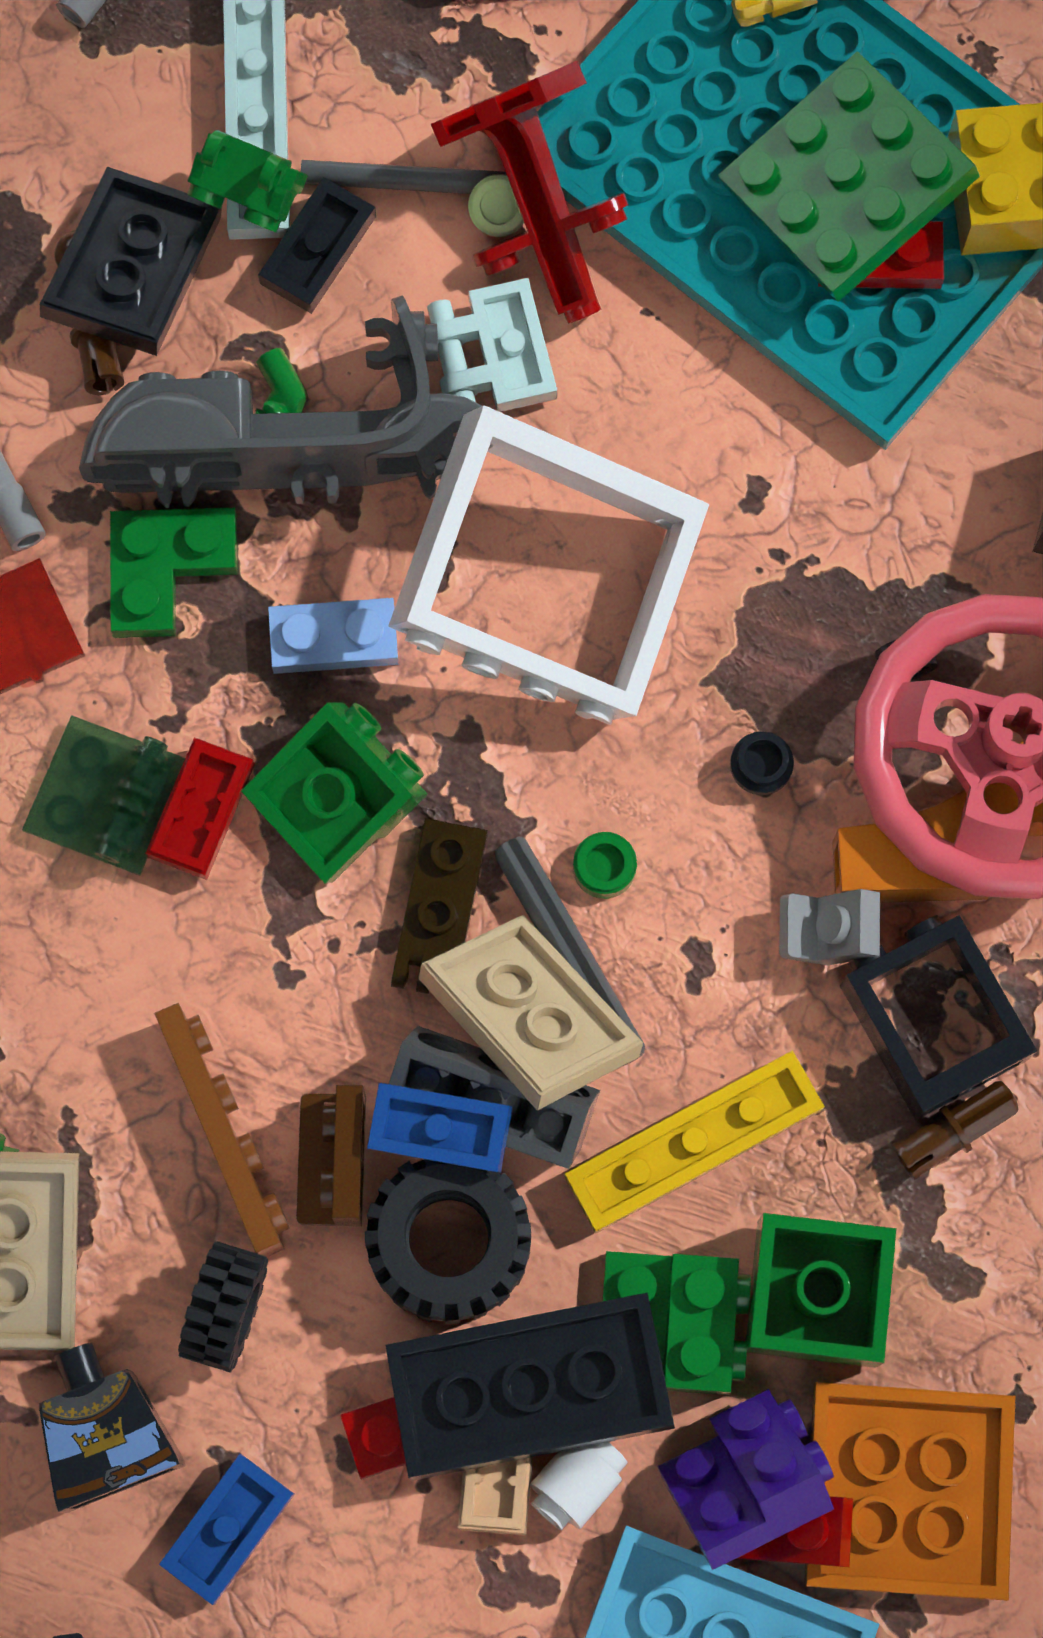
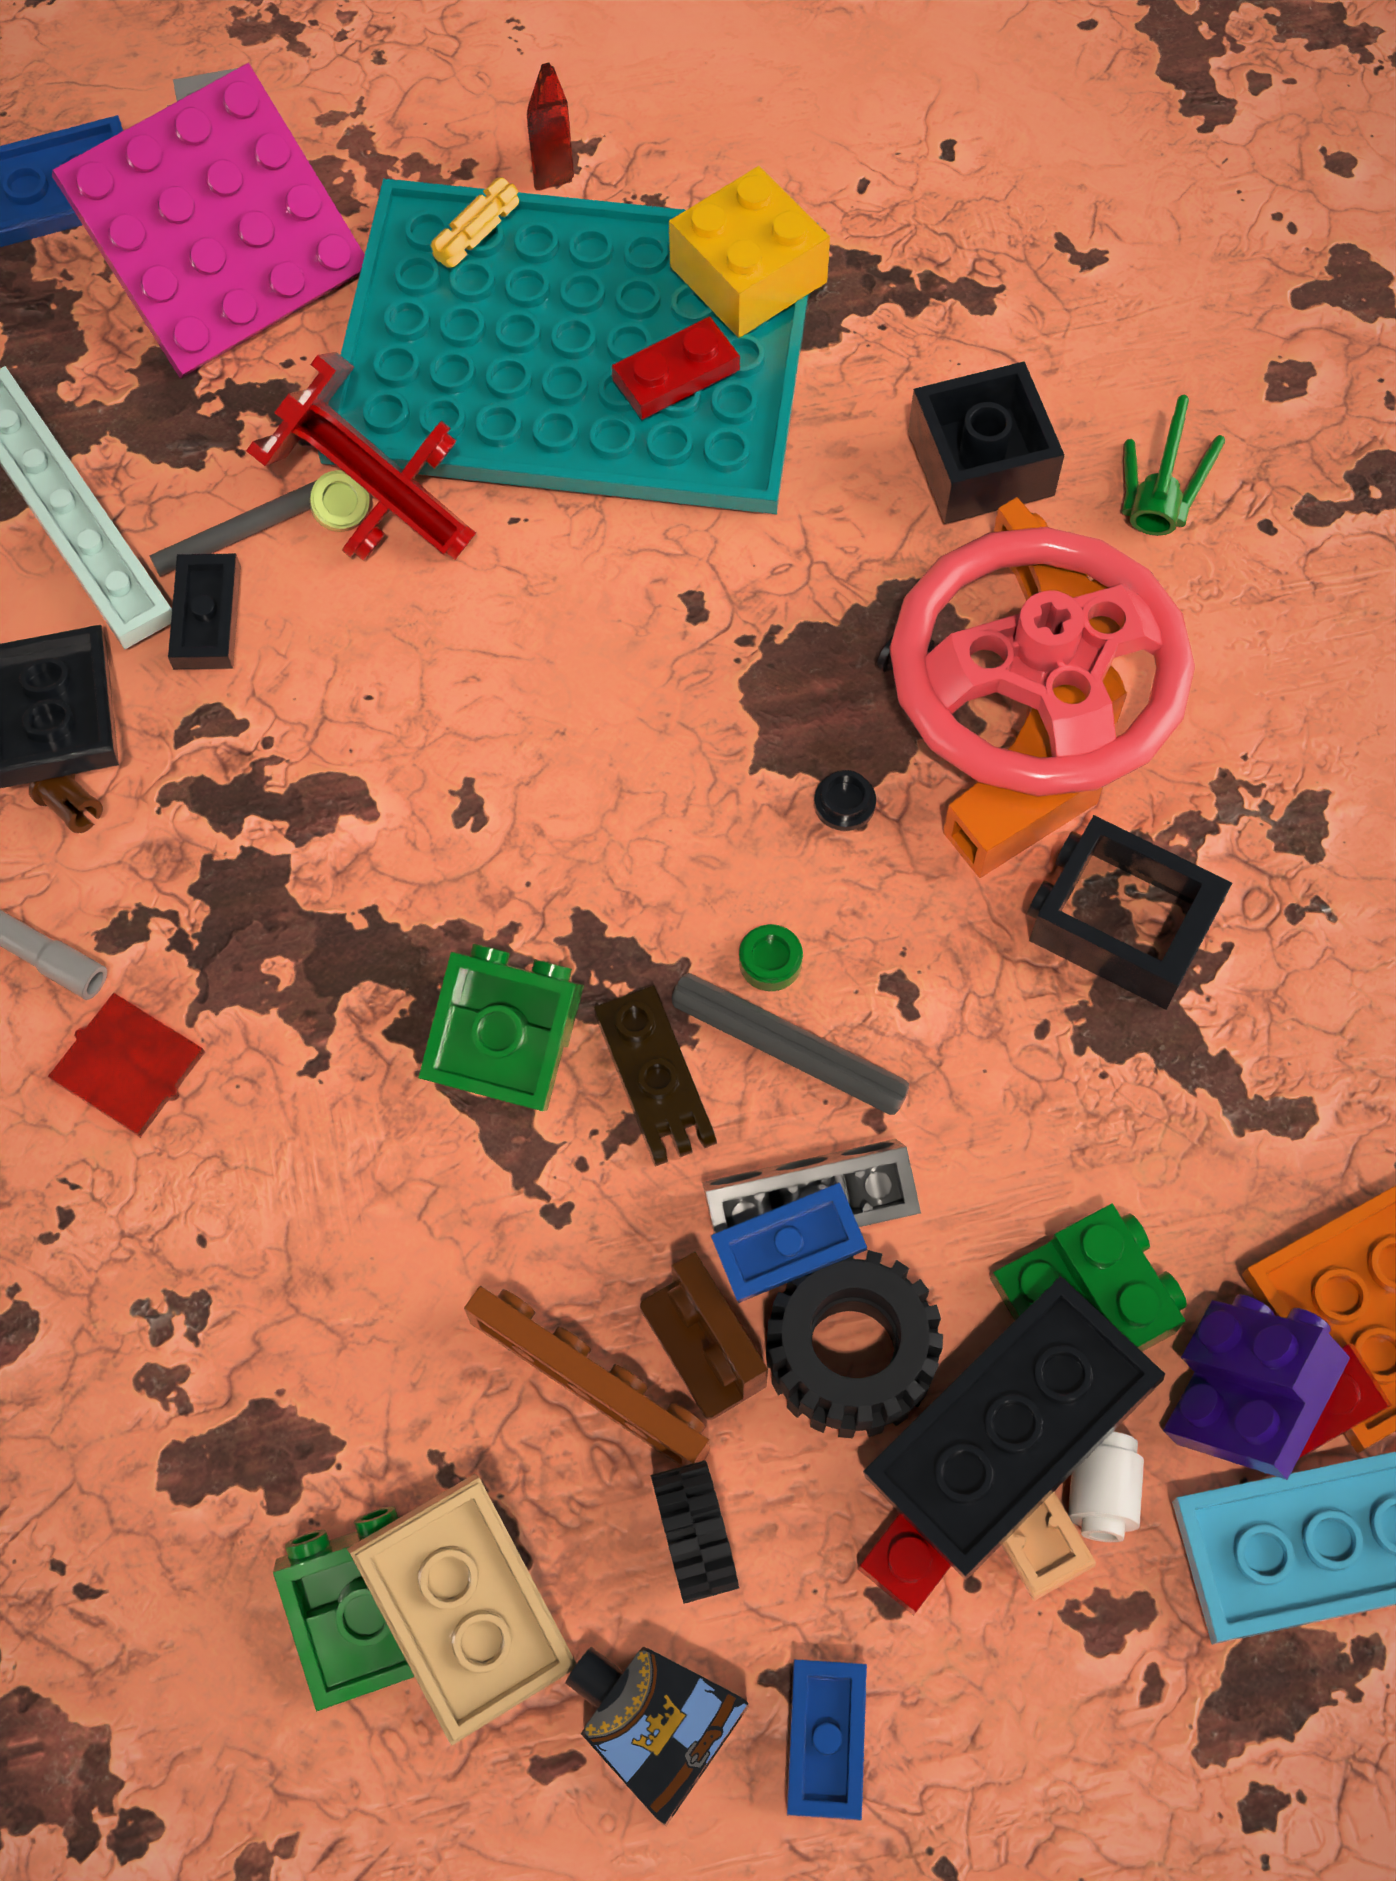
camera: 30 degrees left, 10 degrees down
clear green hinge [22,715,185,876] -> none
dark grey piece [79,295,482,508] -> none
green plate [110,508,238,638] -> none
red plate [146,737,255,880] -> none
green piece [187,130,308,233] -> none
green arm [254,348,308,414] -> none
light blue plate [268,598,399,674] -> none
white window [388,405,709,725] -> none
tan tile [418,915,643,1111] -> none
light aqua plate [427,278,557,412] -> none
yellow plate [564,1050,825,1234] -> none
green plate [718,51,980,302] -> none
green brick [745,1213,897,1368] -> none
light grey bracket [779,889,880,966] -> none
reddish brown axle [892,1081,1019,1180] -> none

